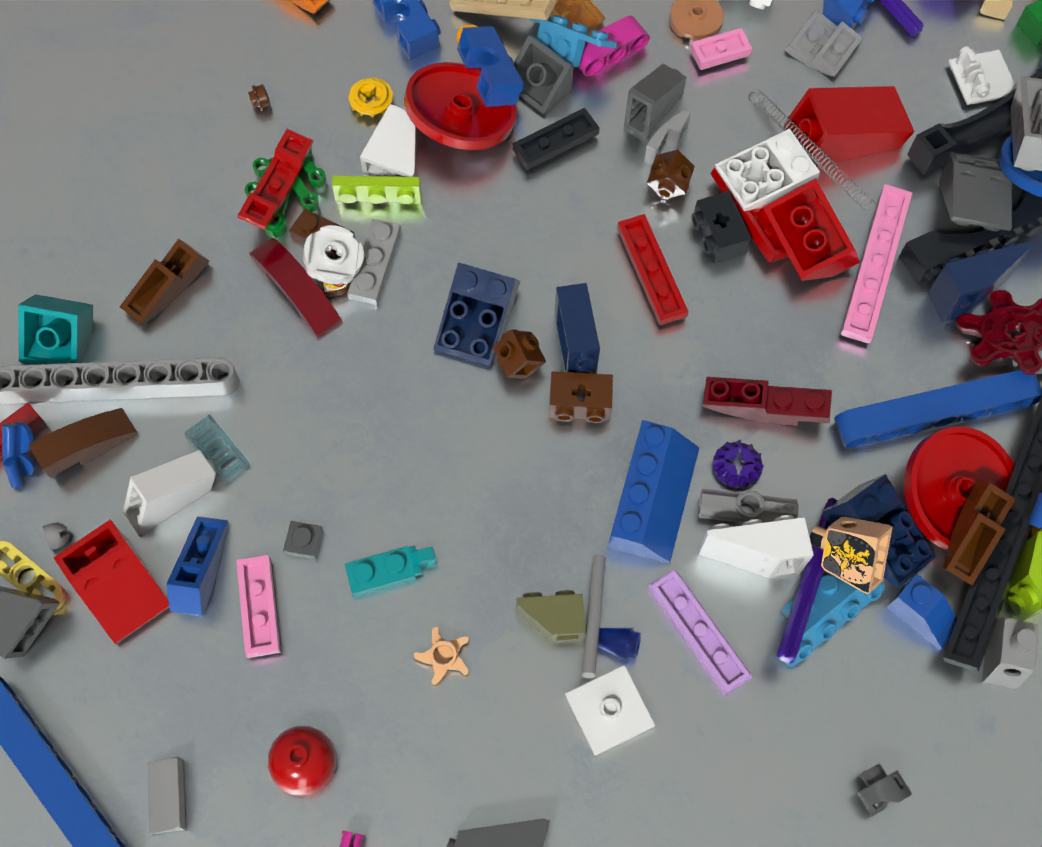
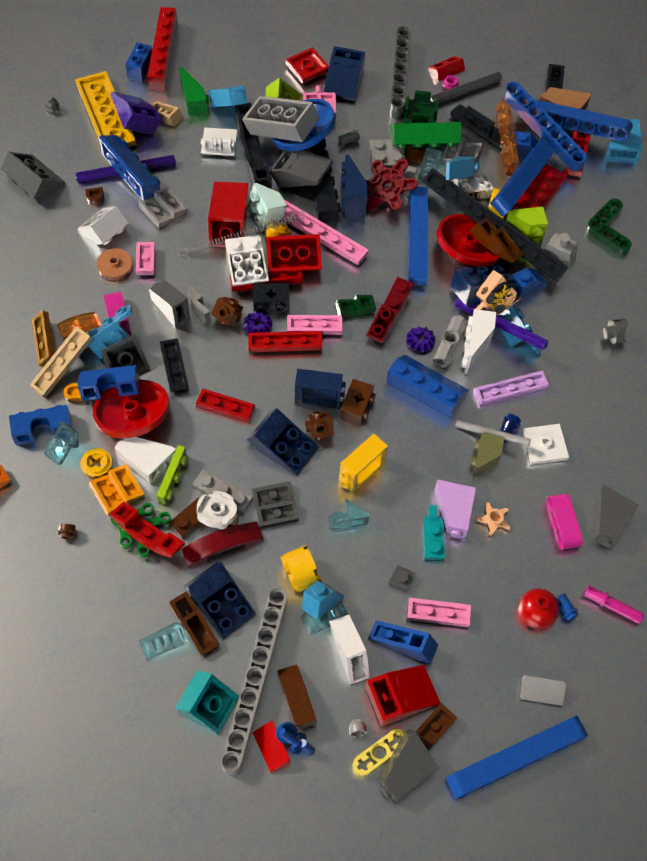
camera: 75 degrees left, 5 degrees down
none -> clear light blue slope [44,421,79,465]
none -> light orange slope [89,464,145,516]
none -> clear light blue slope [139,622,188,660]
none -> dark blue slope [183,562,256,638]
none -> red tile [196,388,256,423]
none -> dark purple gear [243,311,272,334]
none -> light aqua slope [247,183,287,233]
none -> dark grey slope [252,481,299,527]
none -> yellow plate [265,222,293,245]
none -> yellow brick [280,545,322,592]
none -> bright pink plate [287,315,342,335]
none -> dark azure slope [302,581,344,620]
none -> clear light blue slope [328,499,369,530]
none -> dark green slope [335,295,377,318]
none -> yellow window [339,434,388,492]
none -> reddish brown plate [416,703,457,752]
none -> lavender slope [434,479,476,538]
none -> dark pink beam [546,493,583,550]
none -> blue pin [557,593,578,621]

